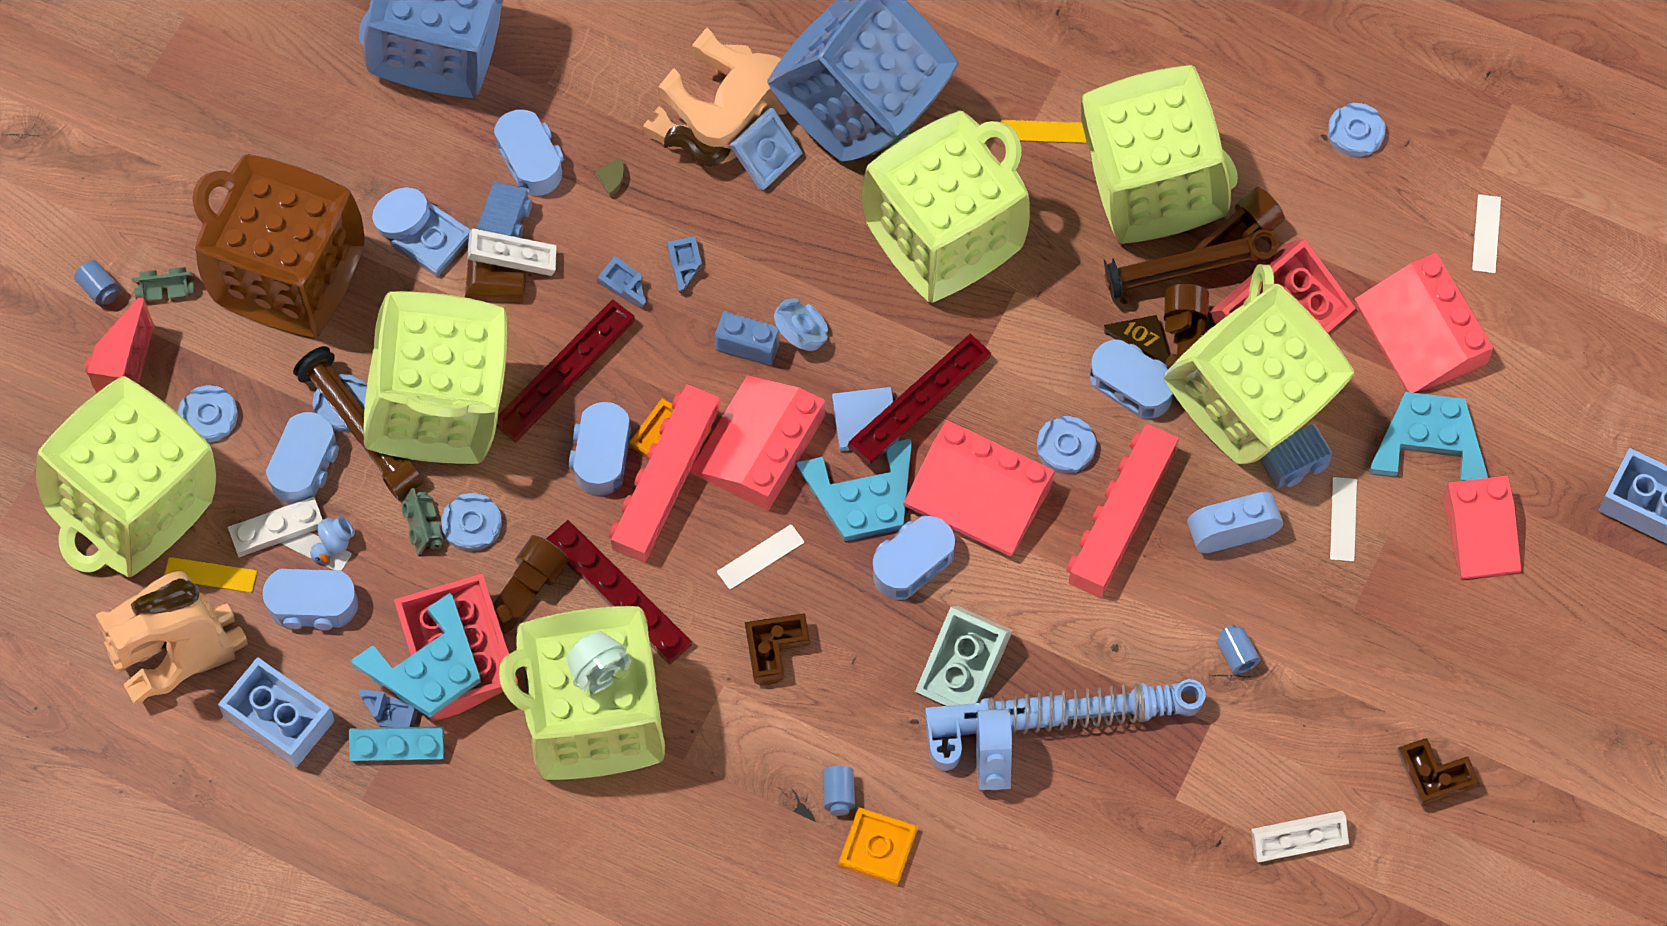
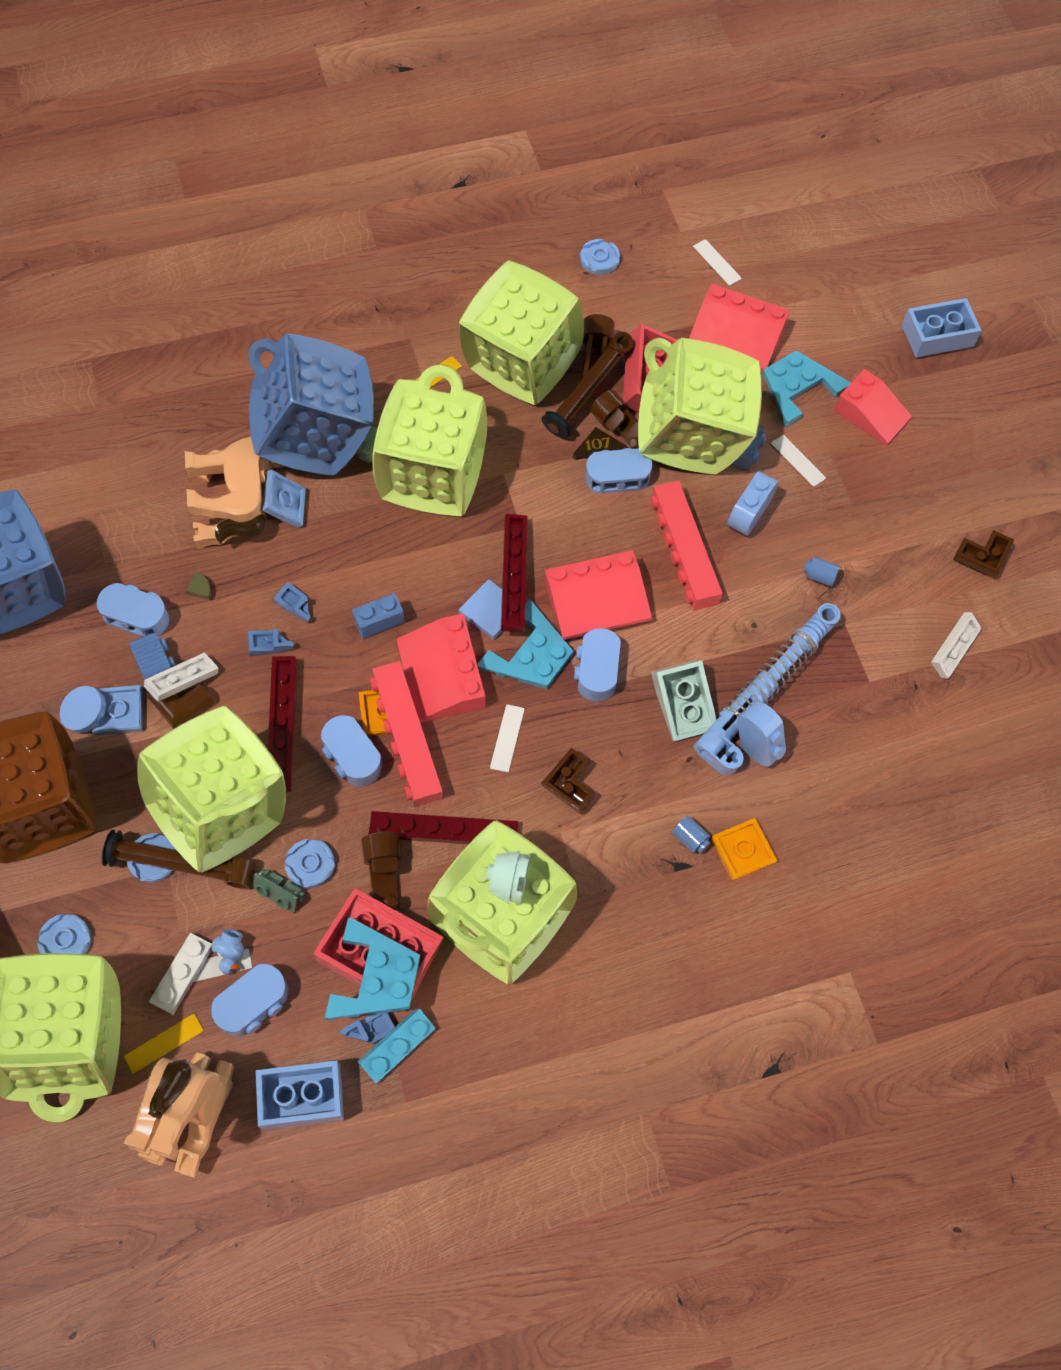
camera: 45 degrees left, 0 degrees up
light blue brick [266,412,339,504] -> none
light blue tile [774,298,828,351] -> none
light blue tile [1036,416,1097,474] -> none

